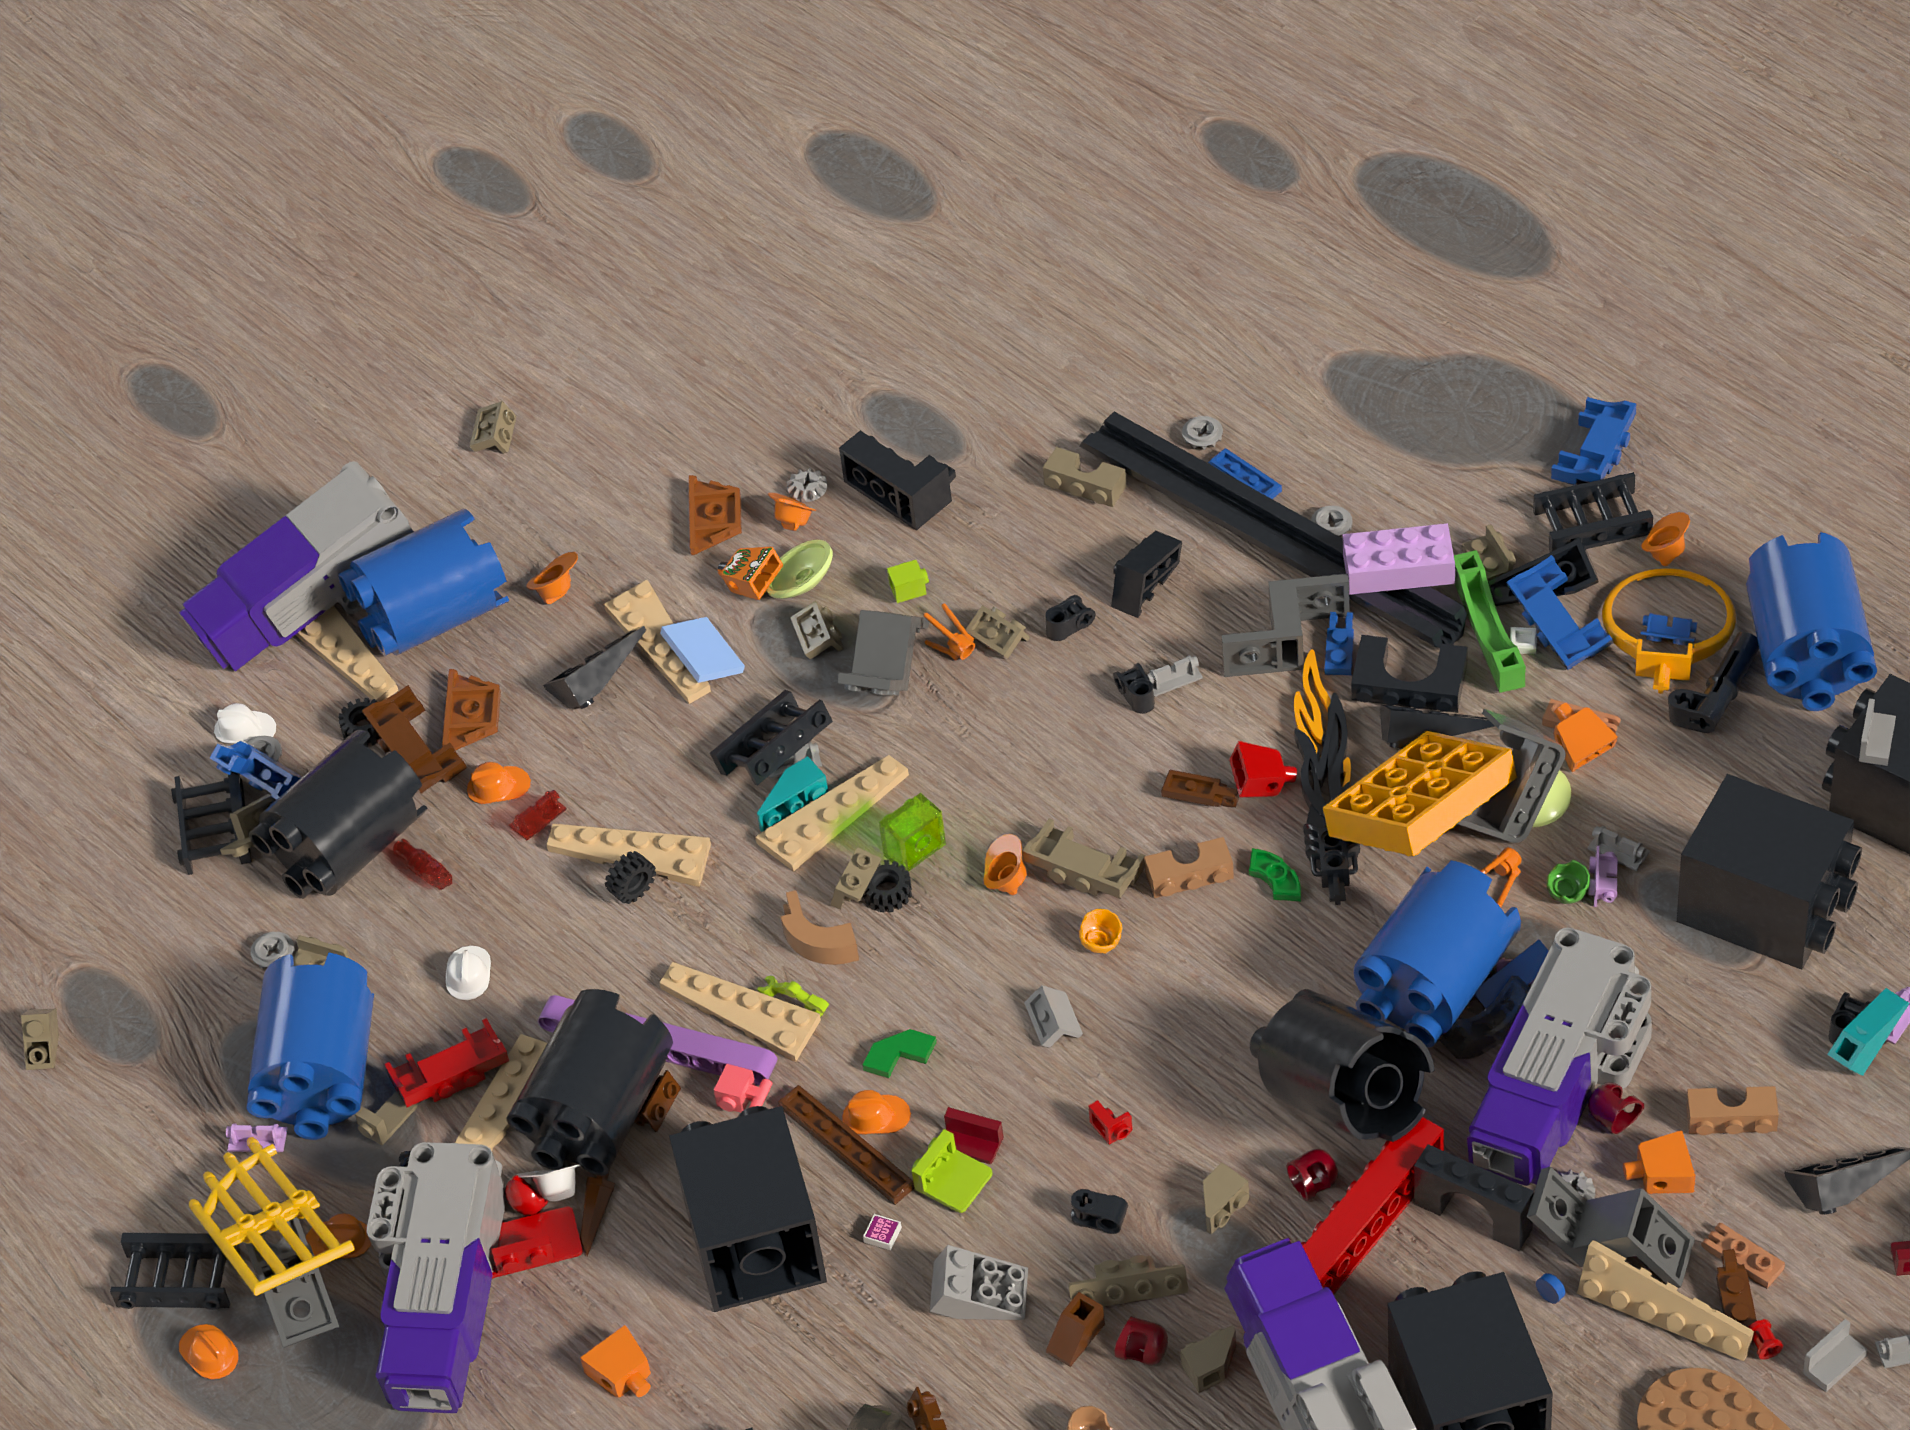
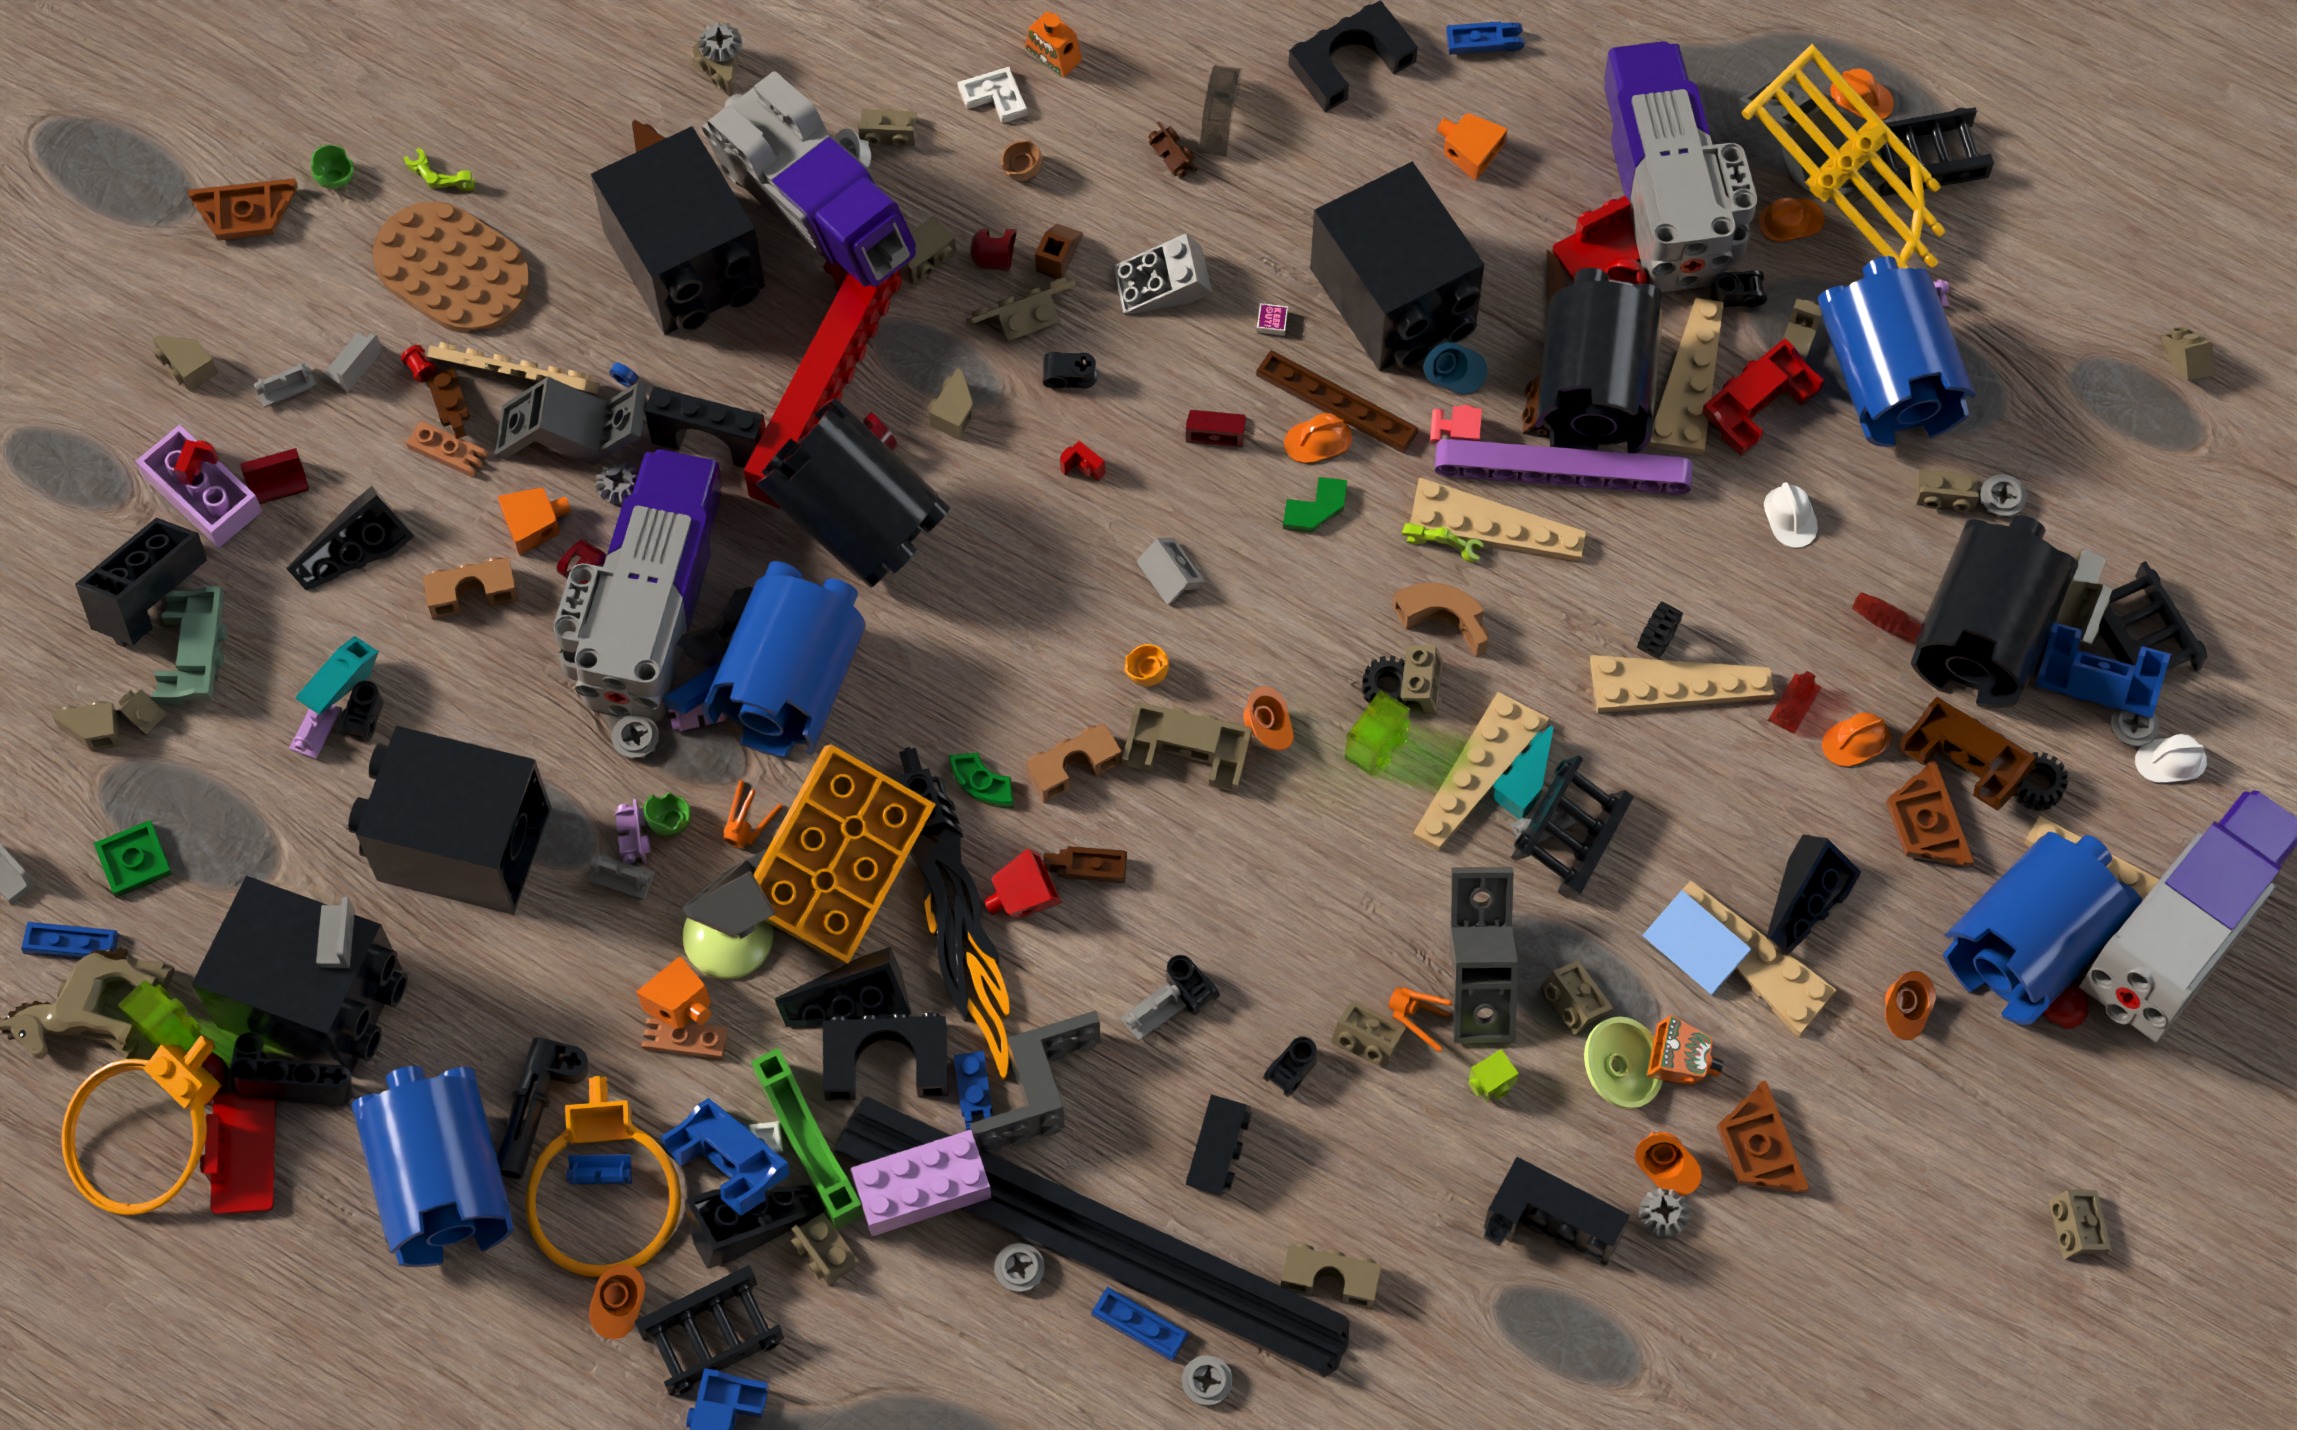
camera: 160 degrees right, 15 degrees up
lime bracket [911,1129,992,1213] -> none

